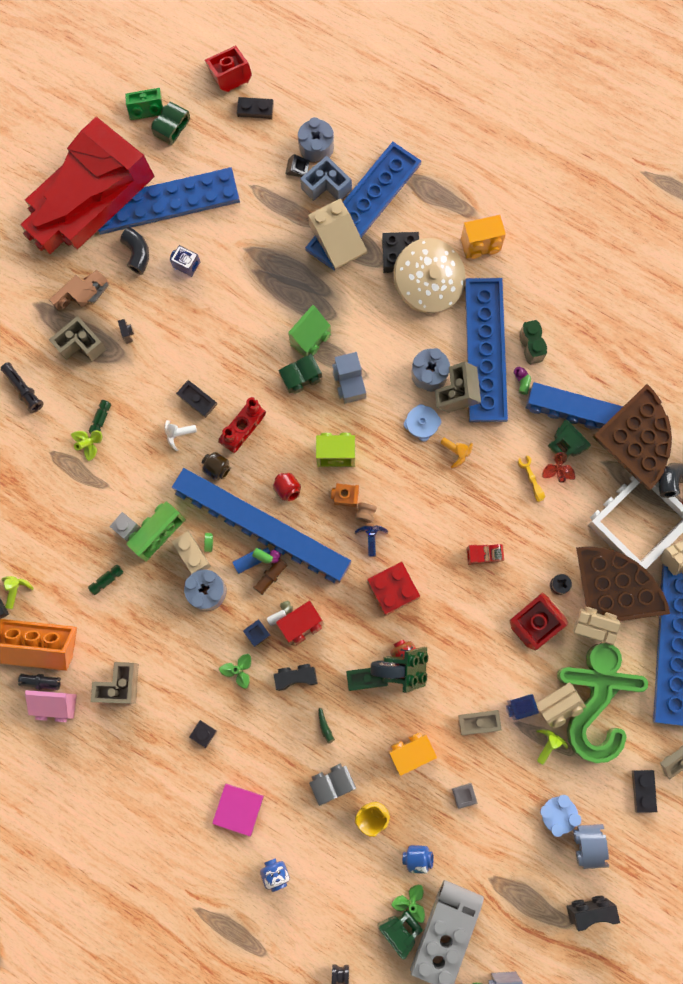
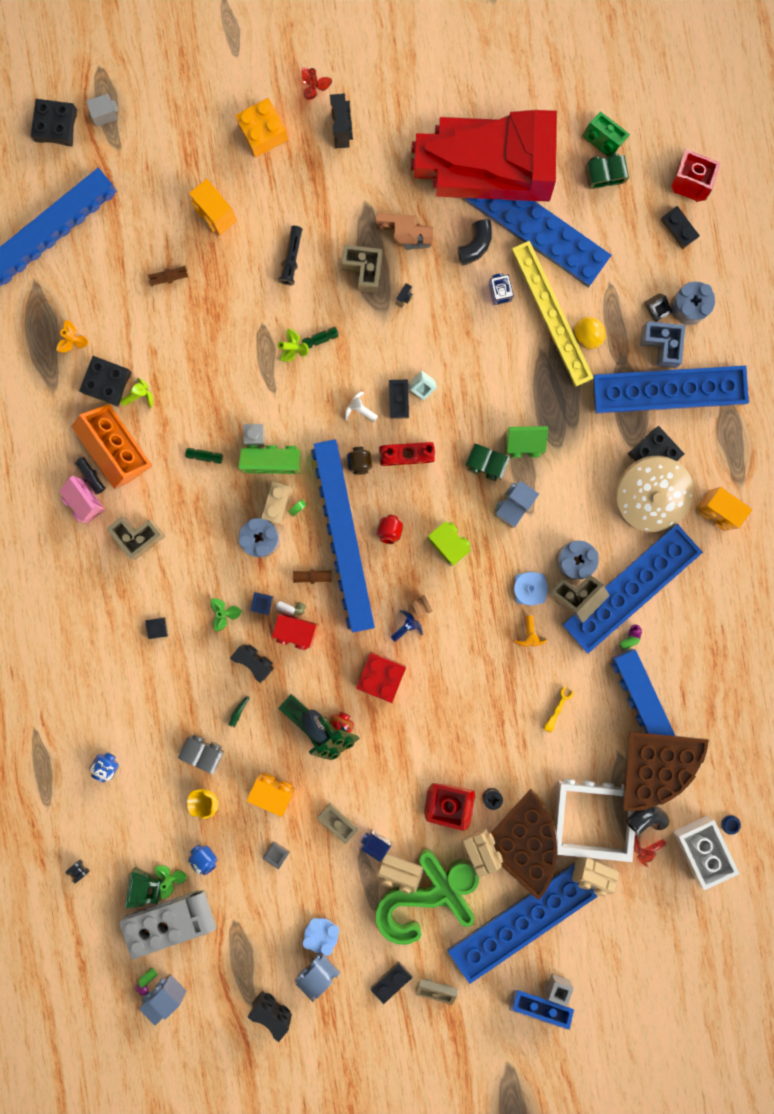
camera: 45 degrees right, 10 degrees up
dark pink tile [212,783,264,837] -> none
blue cylinder [233,547,271,574] -> none
bright green arm [252,548,281,563] -> none
tan slope [308,198,367,269] -> none
orange brick [331,483,359,507] -> none
red leg [467,544,504,565] -> none
dark green brick [520,320,547,365] -> none
lime plant [536,729,568,765] -> none
clear red plant [542,452,576,483] -> none
dark green piece [548,420,591,462] -> none
none -> light aqua slope [409,370,437,400]
none -> light yellow plate [512,241,593,387]
none -> yellow hair [574,317,606,350]

